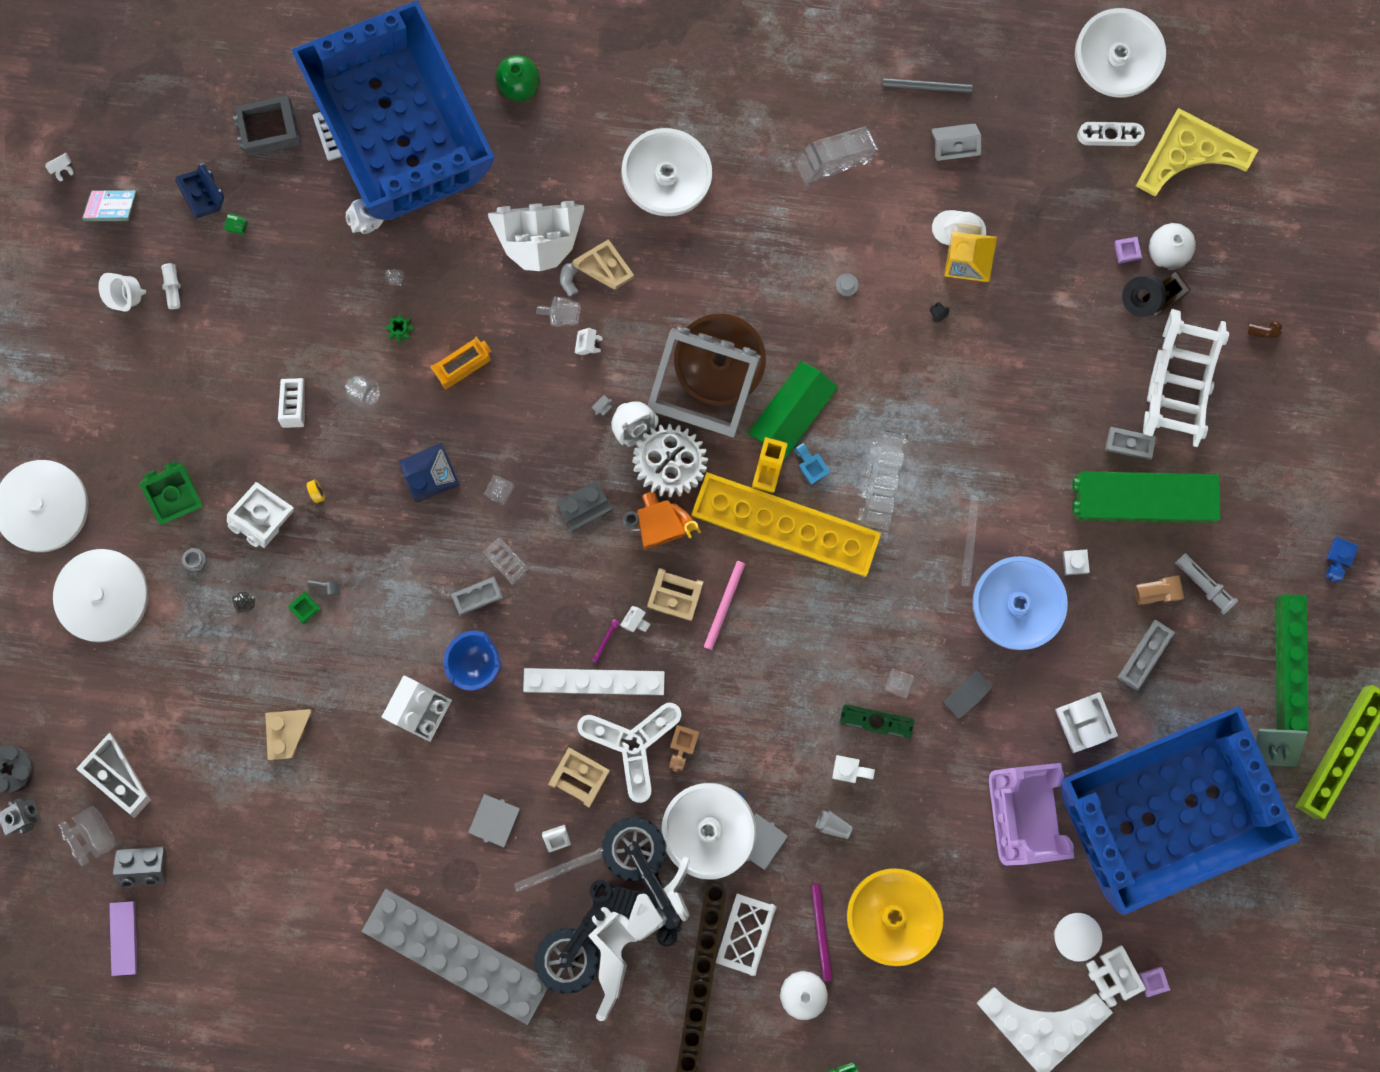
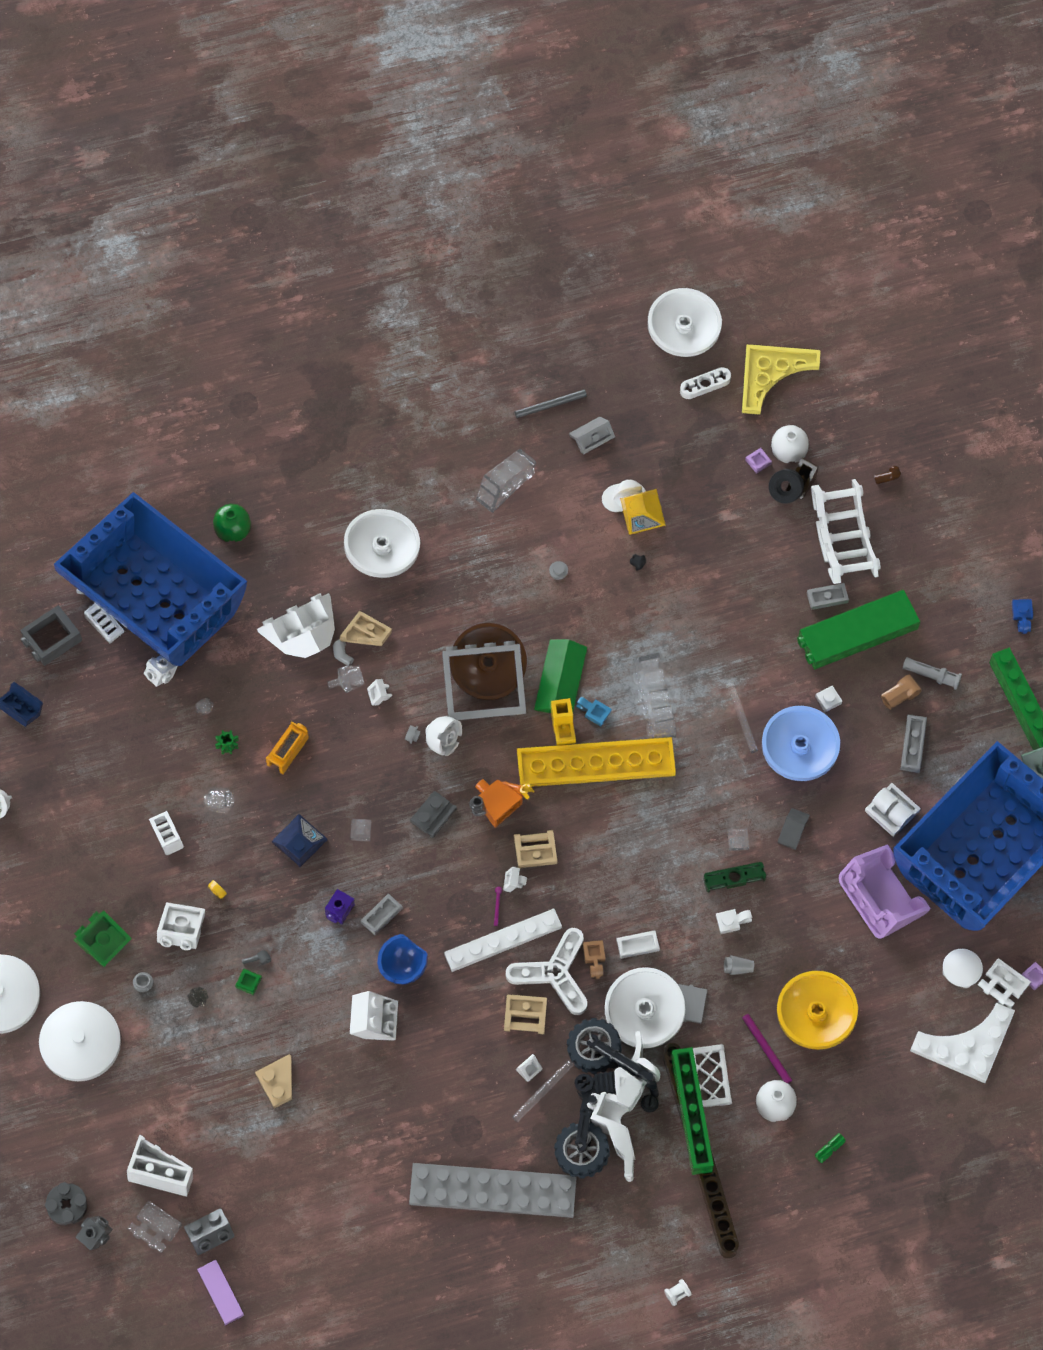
camera: 25 degrees left, 15 degrees down
white axle [161,263,181,309] -> none
green hose [224,213,248,235] -> none
light grey piece [468,794,520,847] -> none
clear slope [482,537,530,586] -> none
white gear [632,424,708,497] -> none
bright pink bar [704,561,746,650] -> none
none -> dark purple brick [325,889,355,924]
none -> white tile [616,930,660,959]
none -> green brick [671,1047,714,1175]

